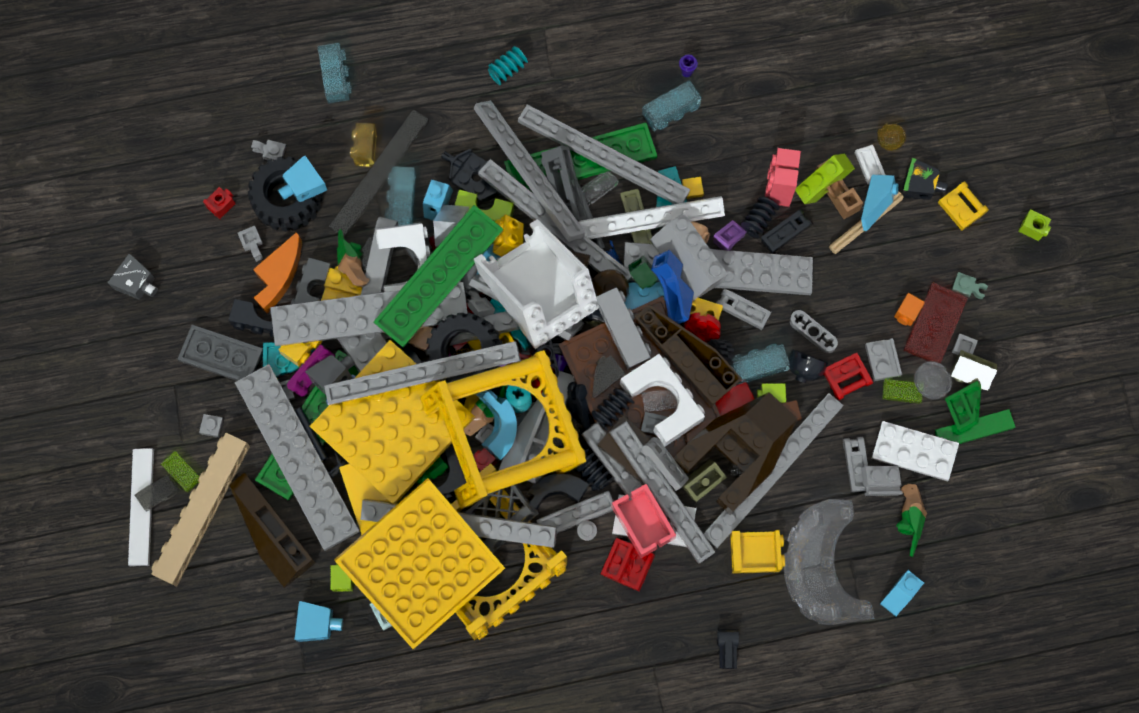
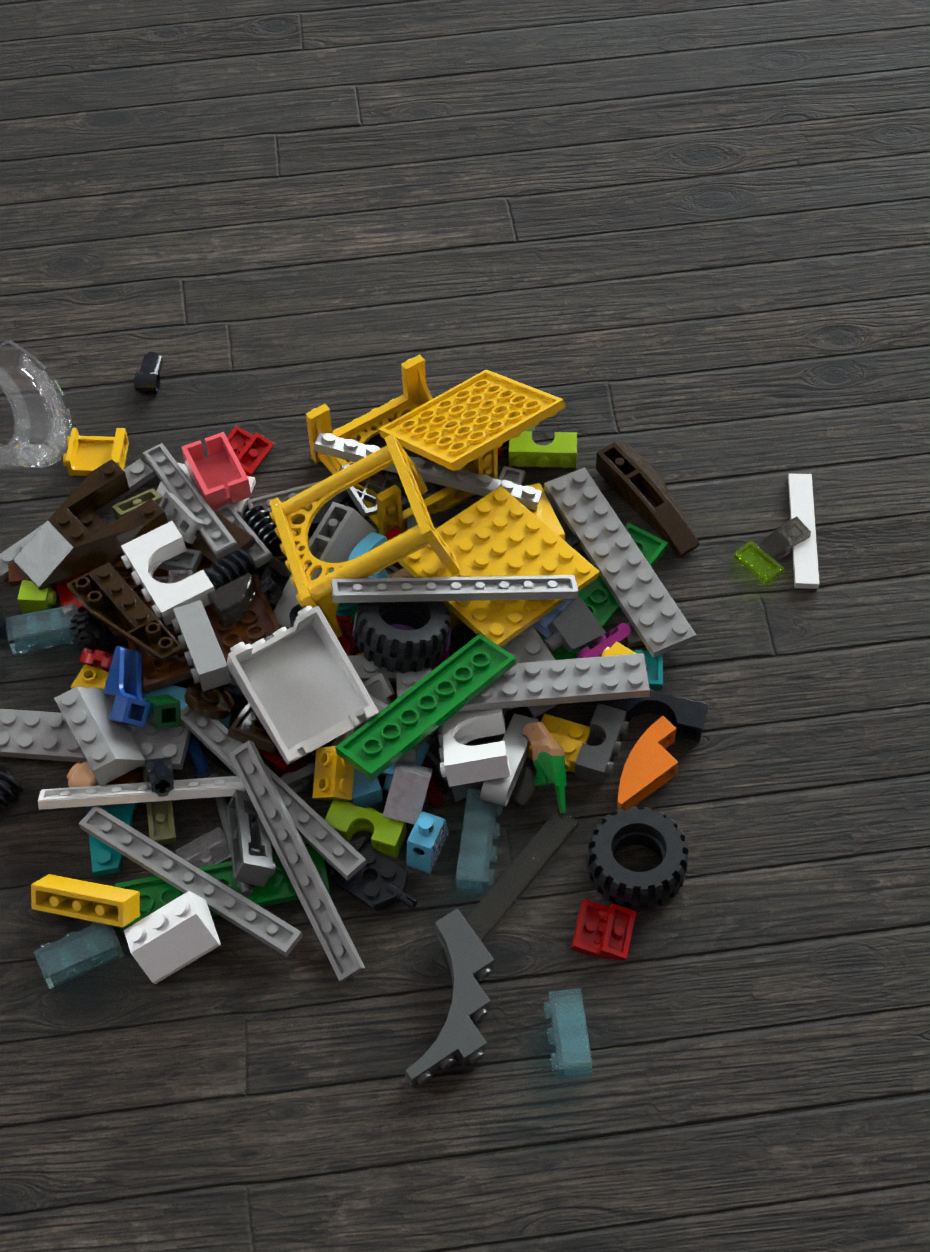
camera: 175 degrees left, 20 degrees down
dark grey torso [108,254,158,299] -> none
tan brick [152,433,250,587] -> none
dark grey plate [177,325,263,381] -> none
light grey plate [199,414,224,438] -> none
red brick [203,187,235,219] -> none
light grey plate [238,226,263,262] -> none
light grey plate [251,140,286,161] -> none
medium azure torso [278,156,327,202] -> none
black bar [295,407,329,461] -> none
medium azure torso [295,601,343,642] -> none
clear yellow brick [350,123,377,167] -> none
teal piece [488,46,528,86] -> none
light grey plate [577,521,597,541] -> none
dark purple cone [679,54,698,77] -> none
yellow tile [682,177,704,199] -> none
medium lavender slope [713,220,747,251] -> none
light grey plate [716,289,771,330] -> none
none -> yellow brick [31,874,140,927]
none -> white slope [124,891,221,984]
none -> black piece [145,757,174,797]
none -> dark grey arch [405,908,494,1087]
none -> red slope [570,899,637,961]

